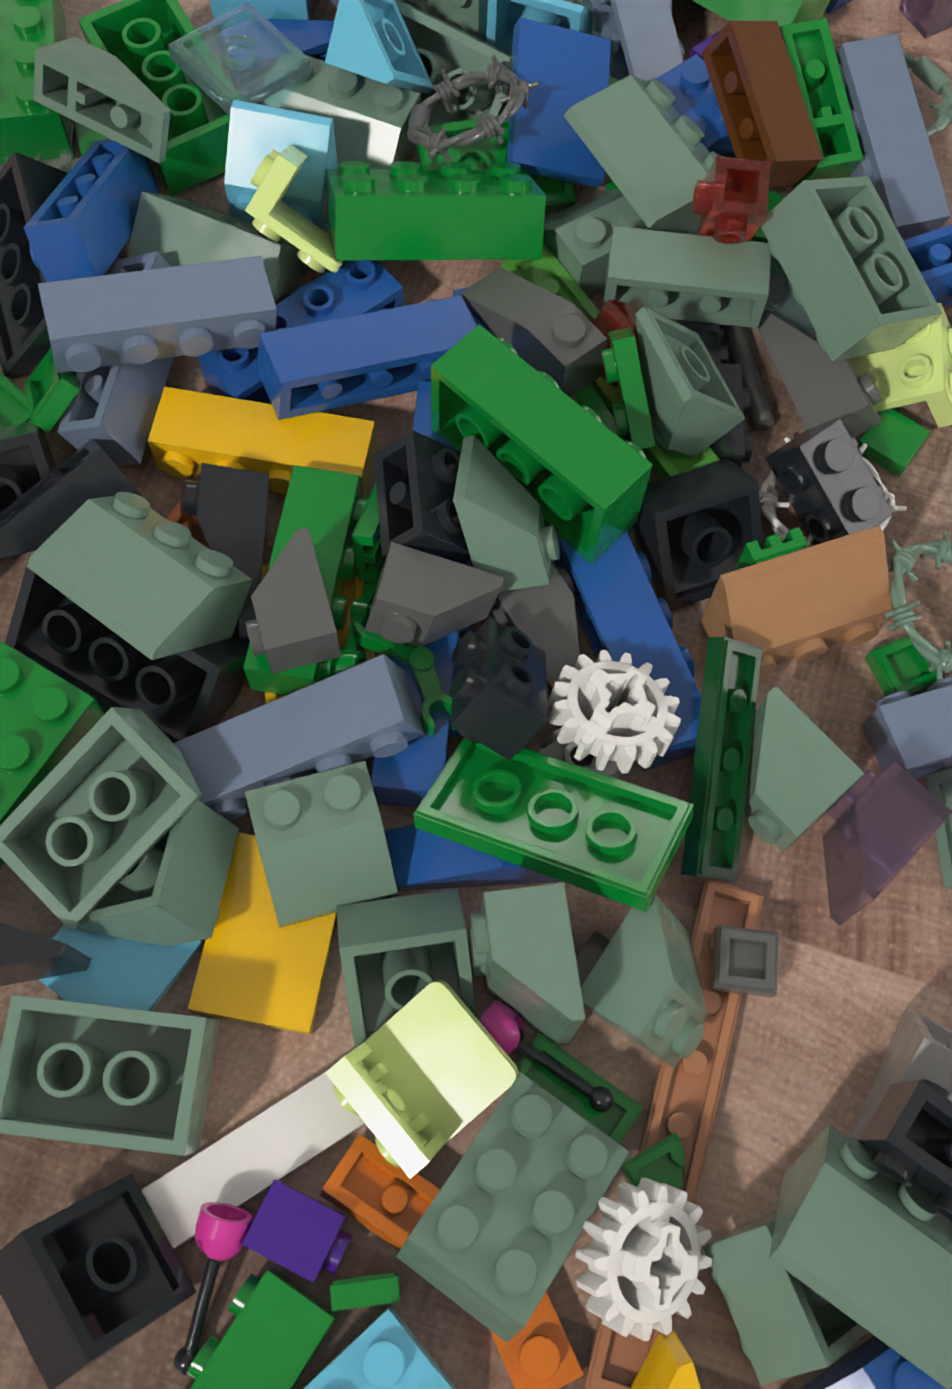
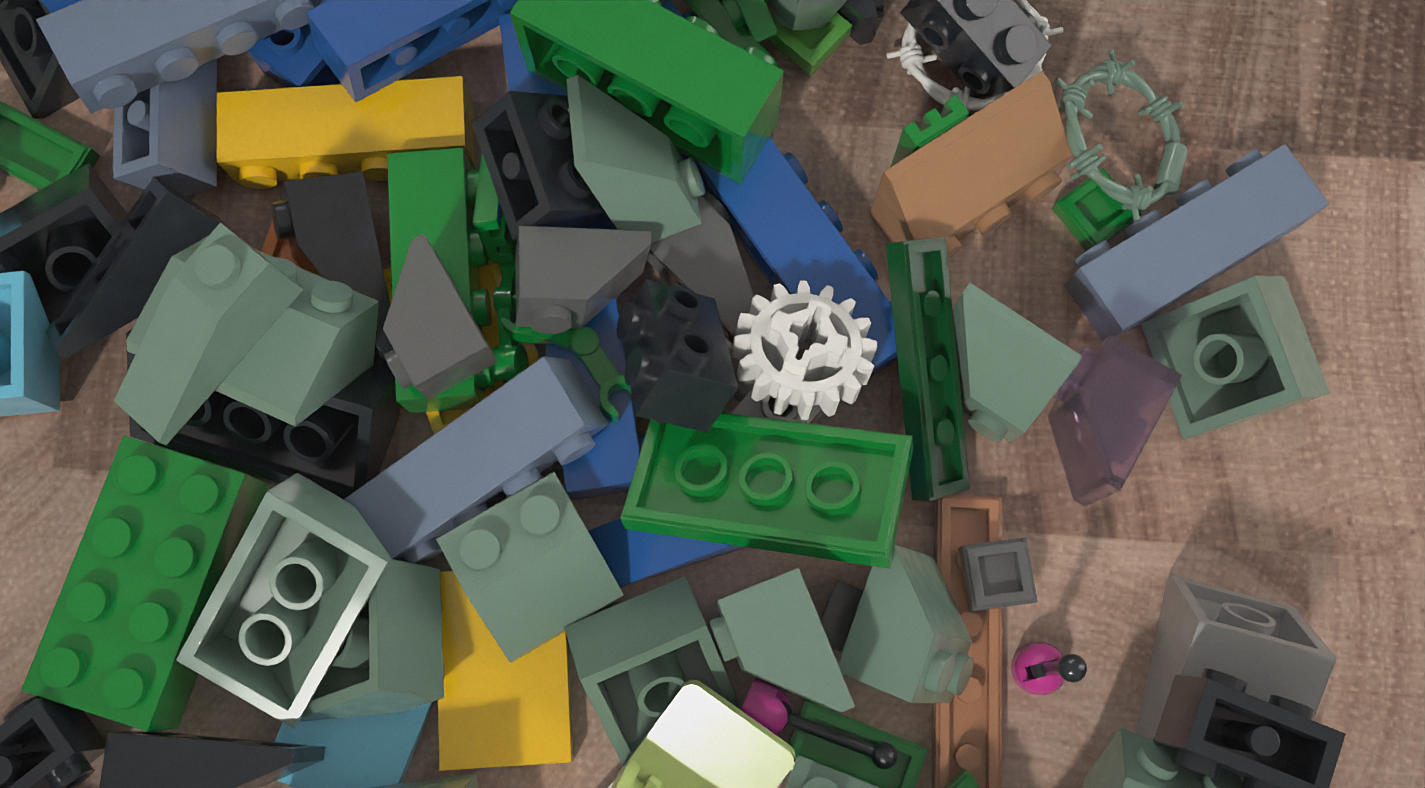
camera: 10 degrees left, 10 degrees up
green tile [24,347,80,433] -> none
black slope [633,458,764,611] -> none
none -> sand green slope [114,223,303,445]
none -> dark pink hinge [1011,642,1087,695]

